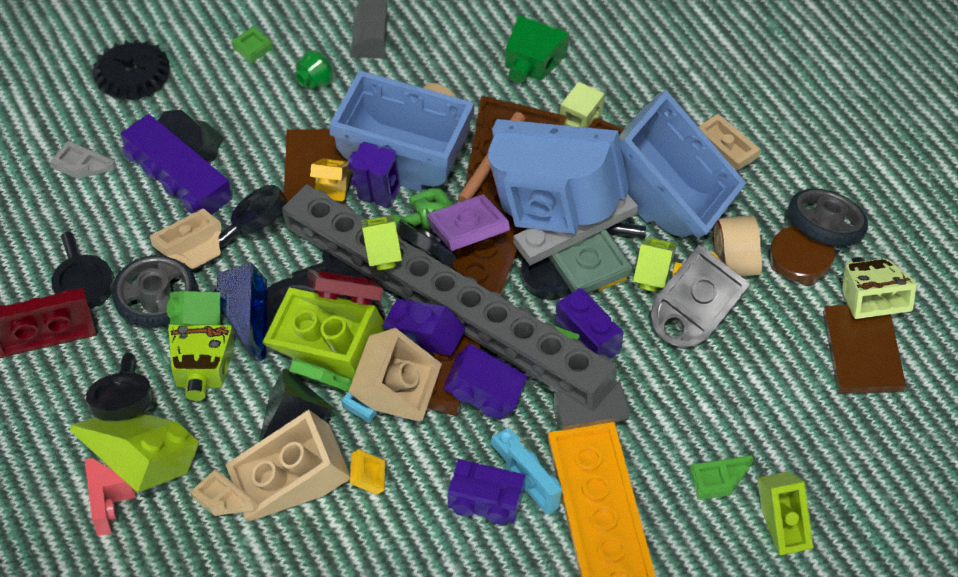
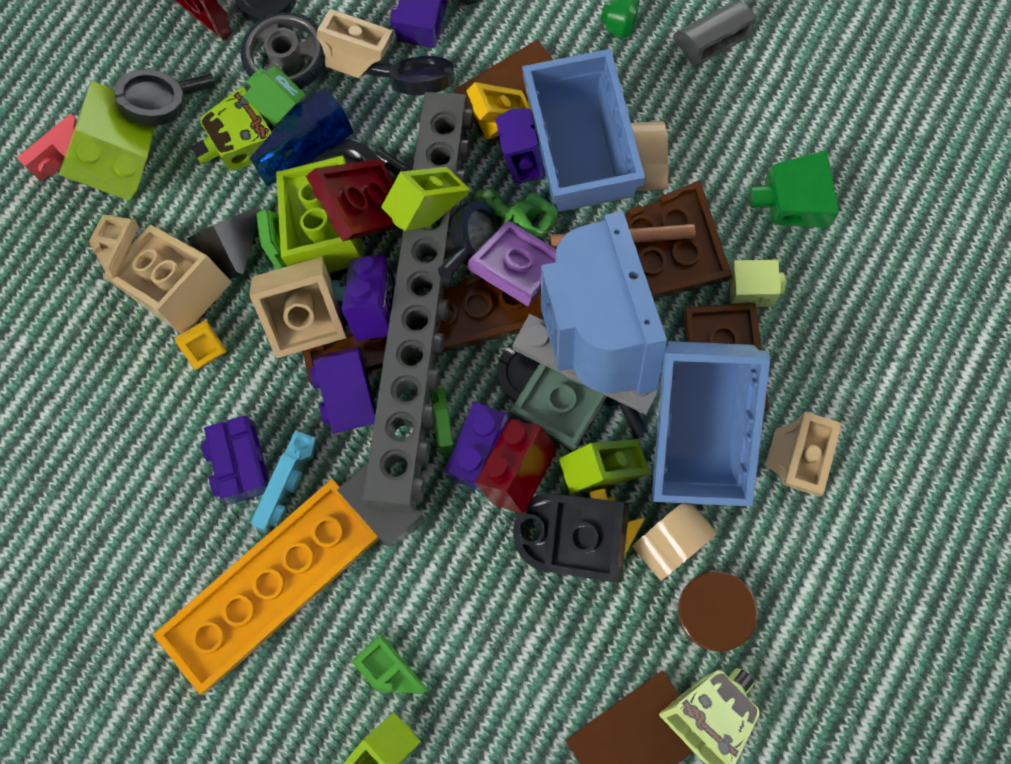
camera: 65 degrees right, 20 degrees up
wheel [788,189,868,247] -> none
none -> dark red brick [475,419,557,514]

